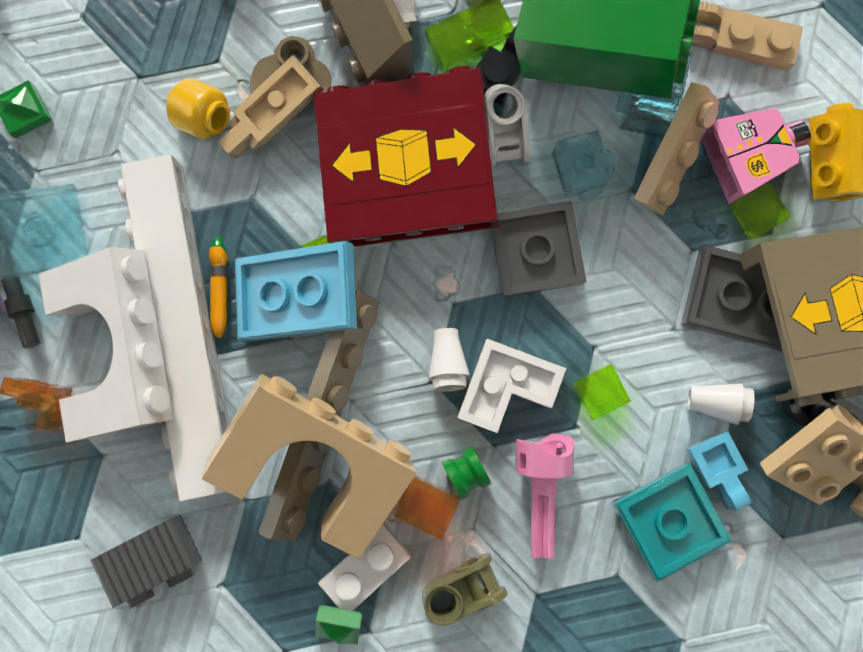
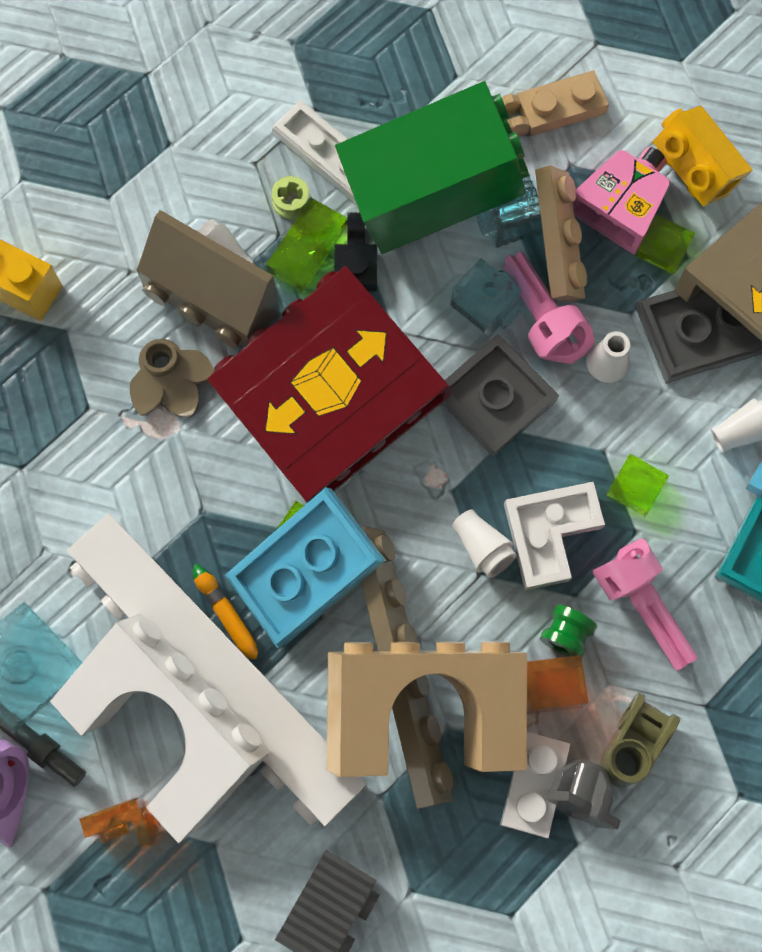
camera: 30 degrees left, 10 degrees down
yellow head [166,78,230,140] -> none
tan hinge [218,55,324,159] -> none
green tile [315,605,362,645] -> none
white piece [484,84,531,167] -> none
none -> bright pink piece [503,251,594,364]
none -> dark grey piece [546,760,621,830]
none -> white cone [586,331,630,383]

